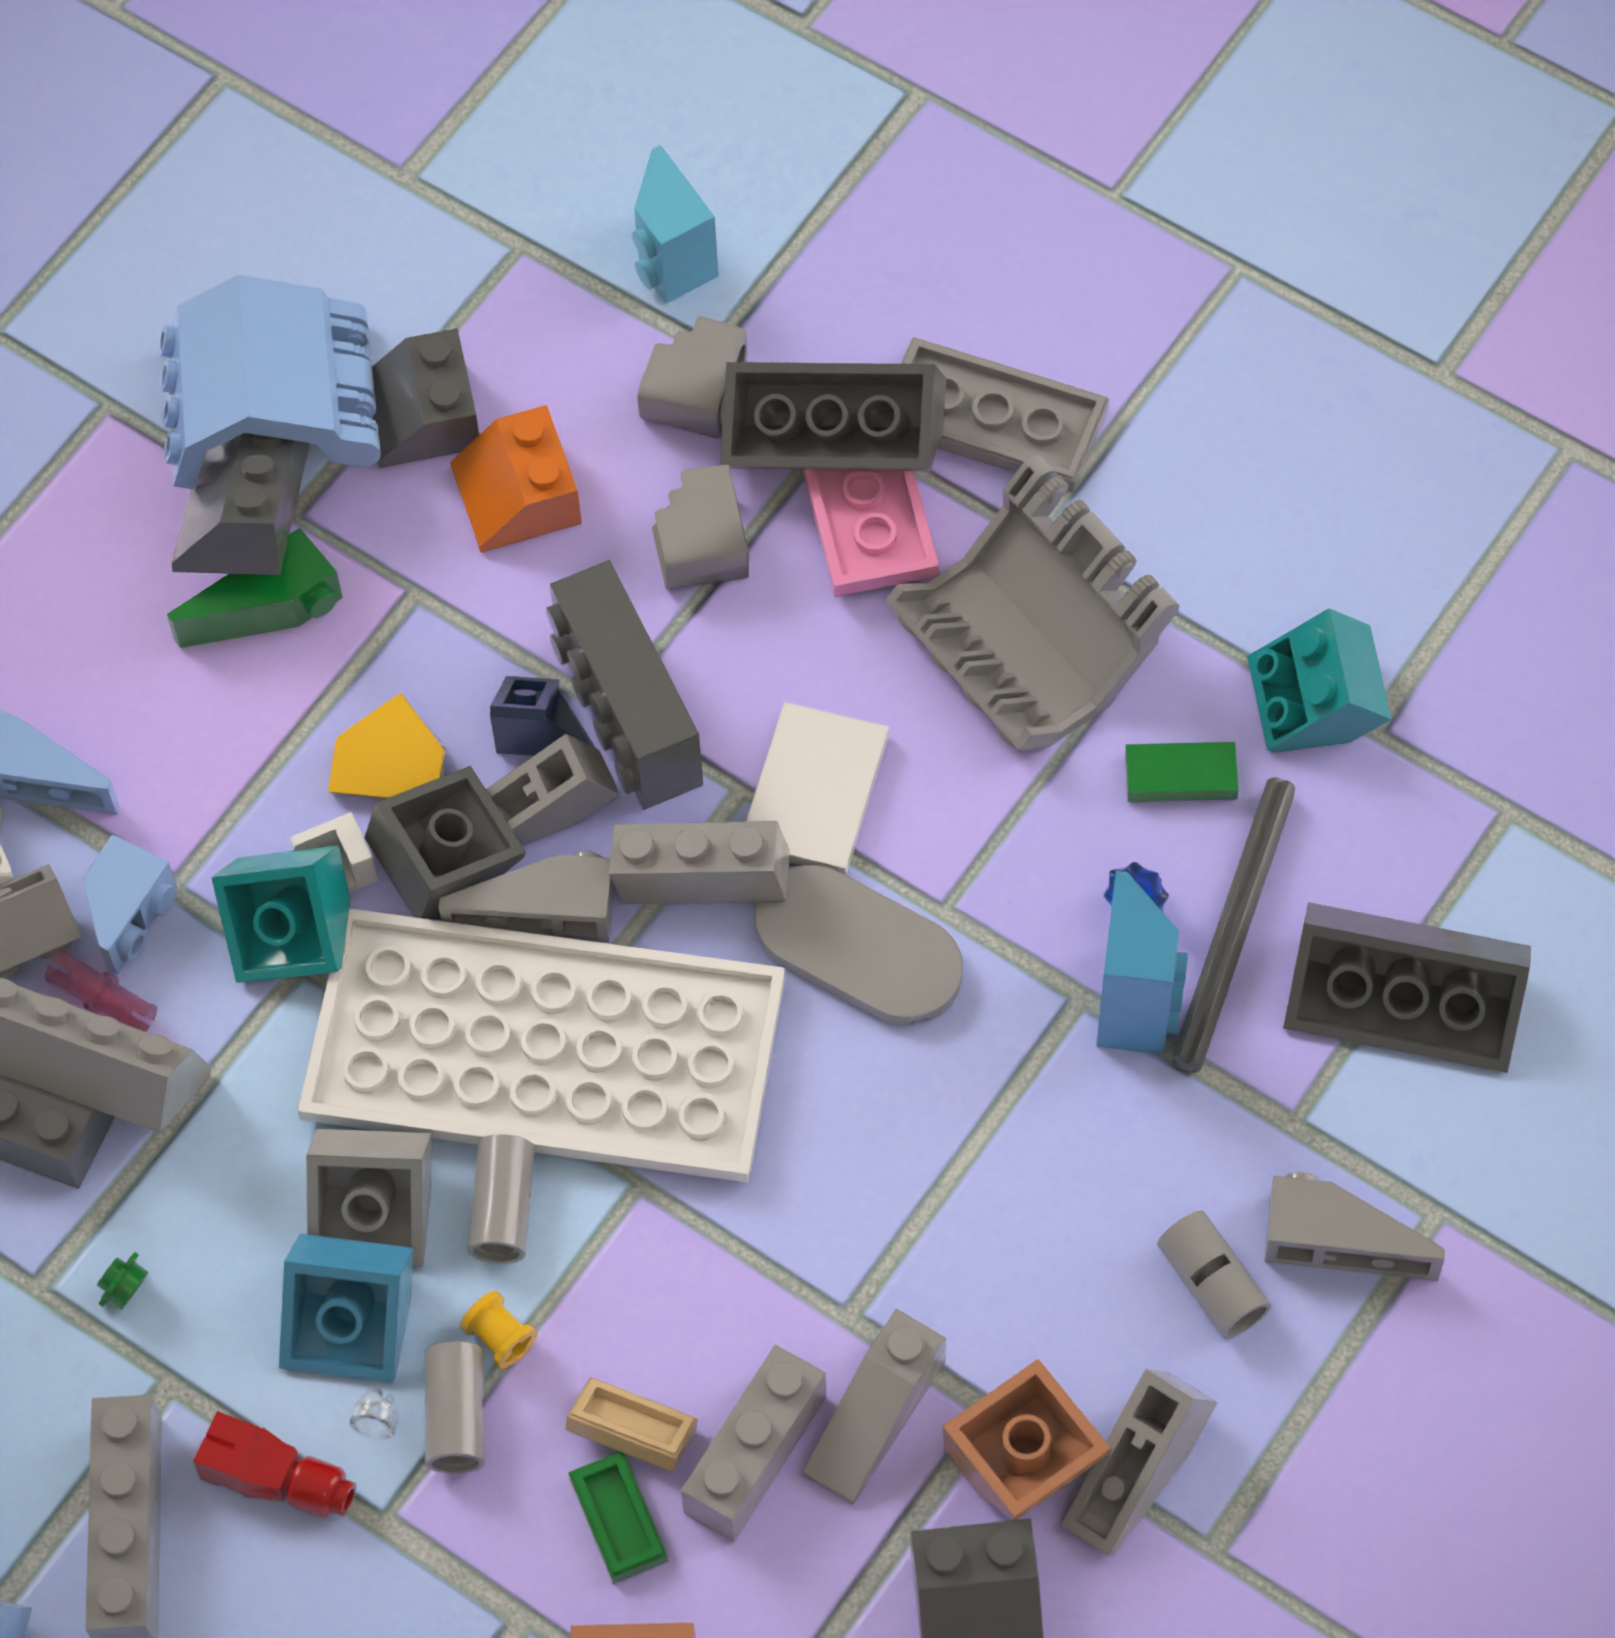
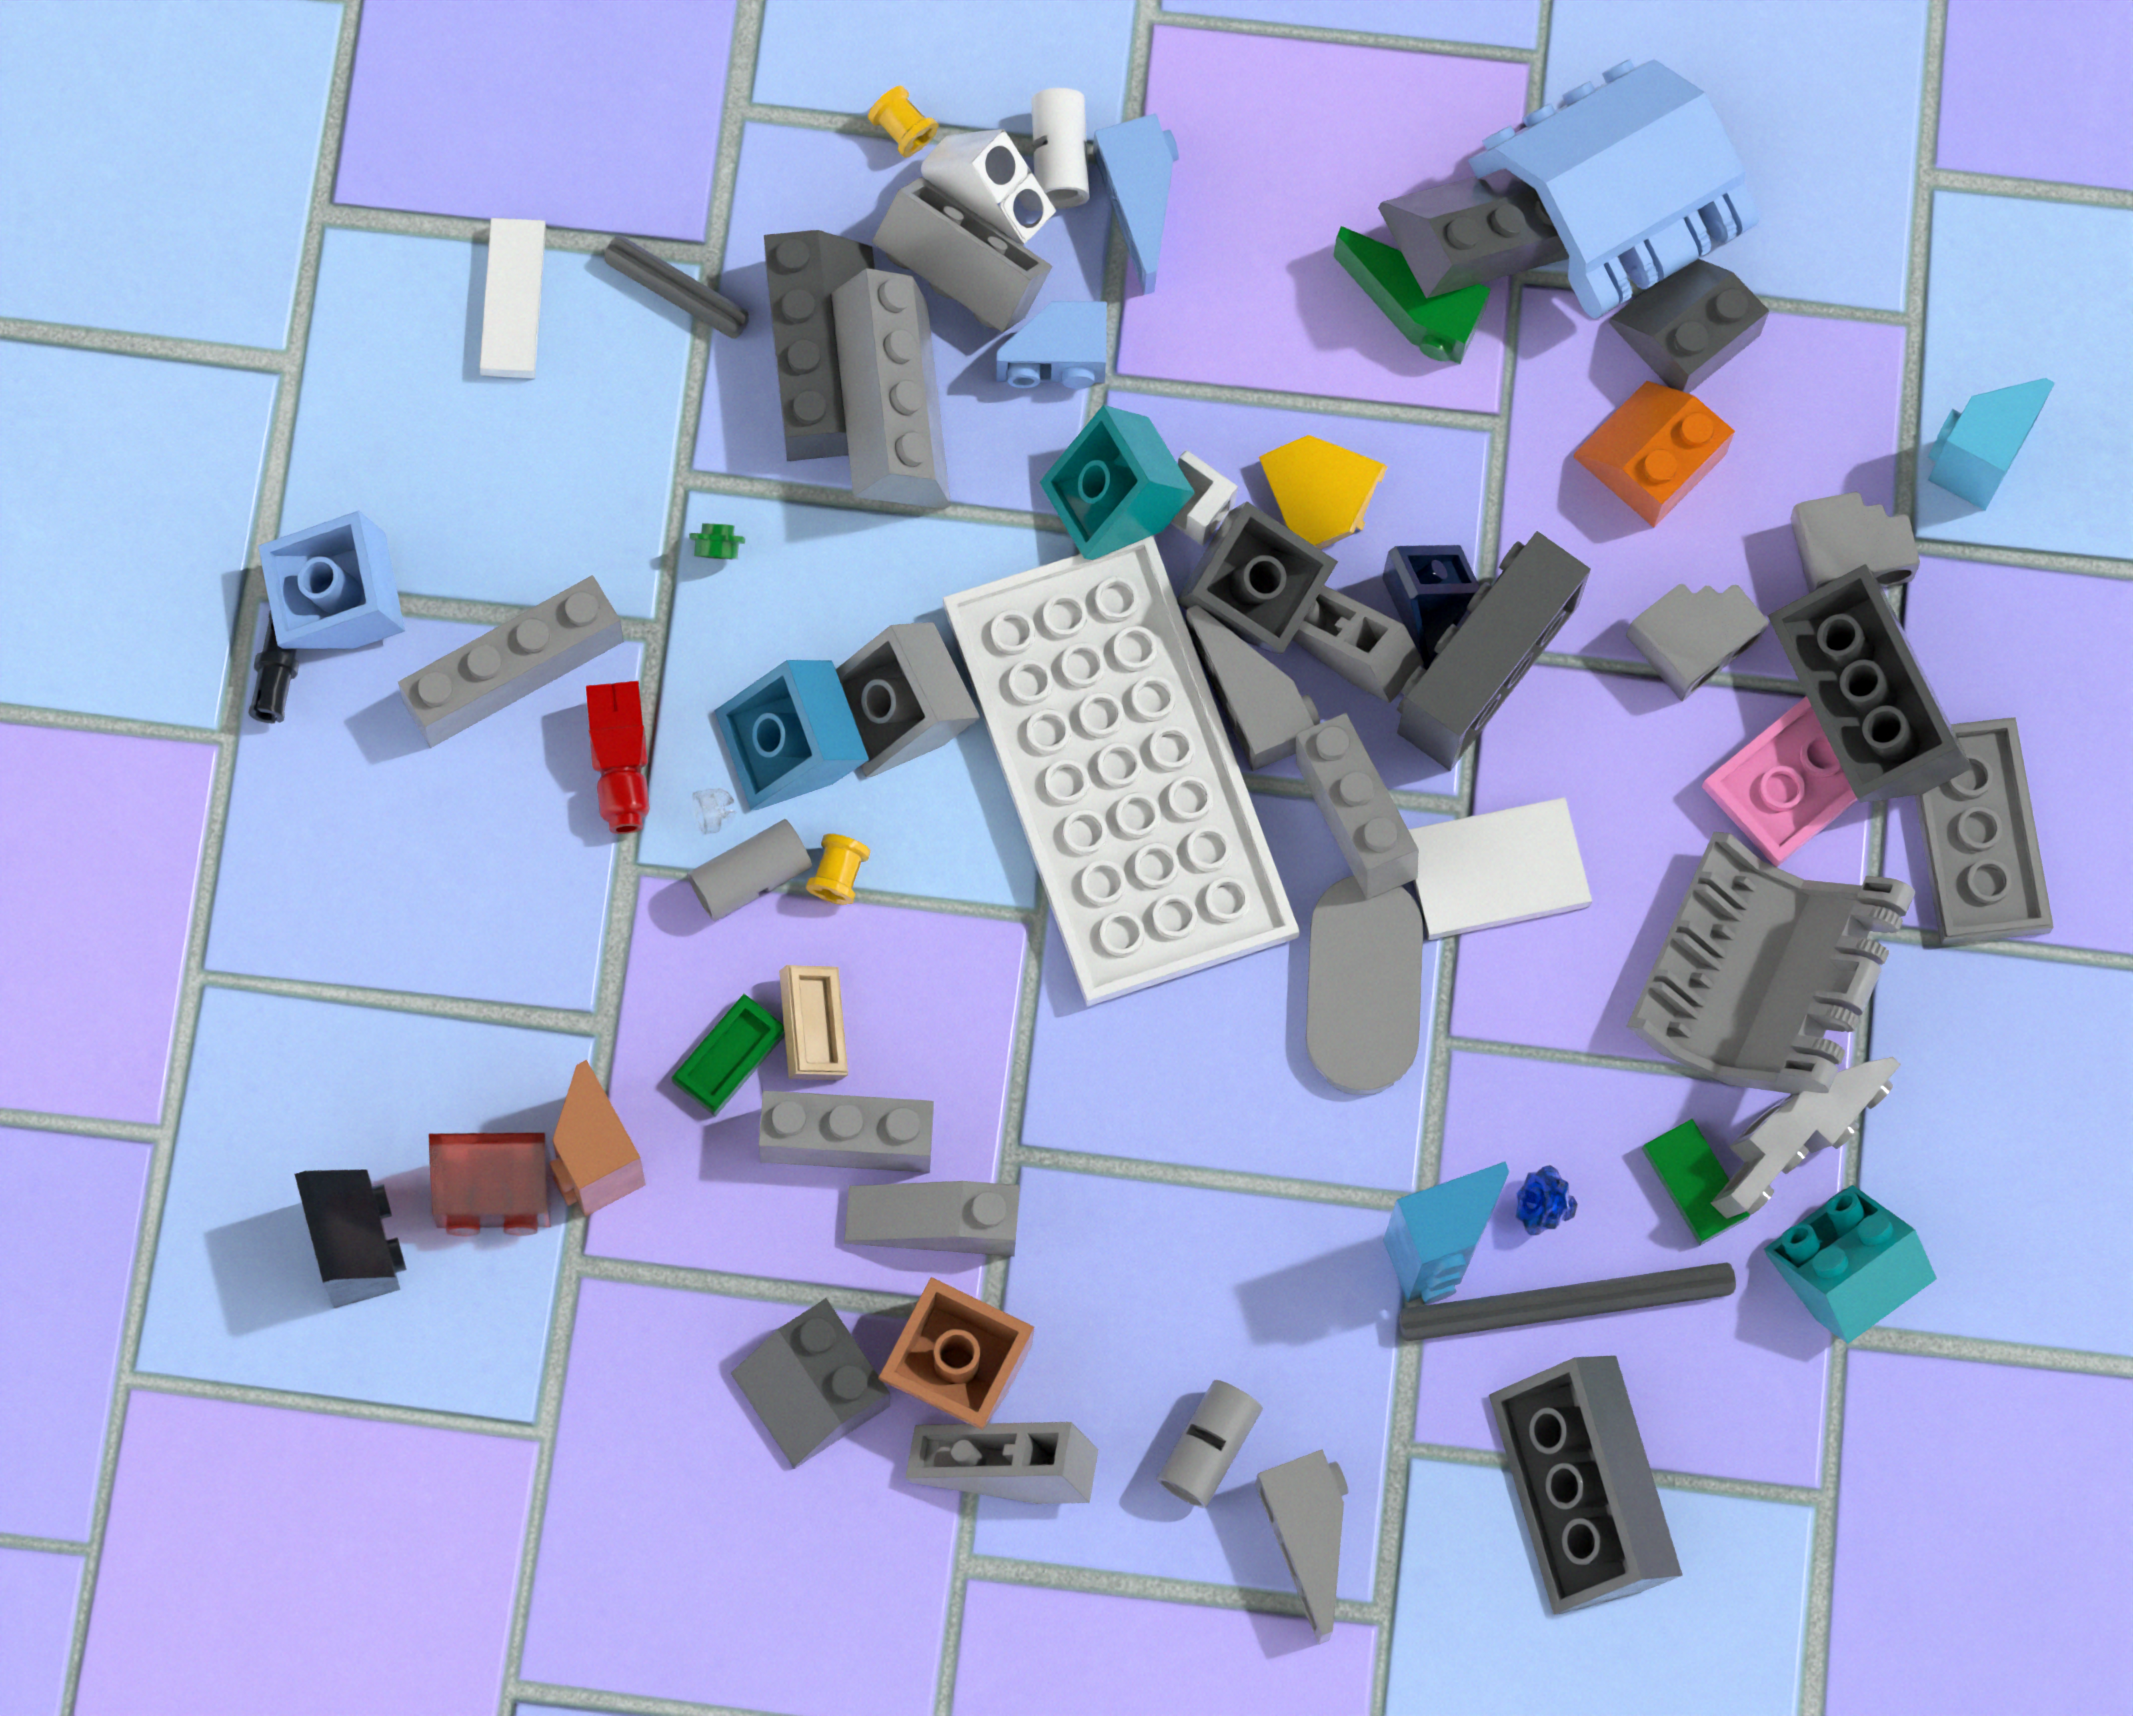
camera: 55 degrees right, 10 degrees up
clear pink pin [44,949,158,1032] -> none
light grey pin [468,1134,535,1263] -> none
none -> light grey slope [1711,1057,1901,1219]

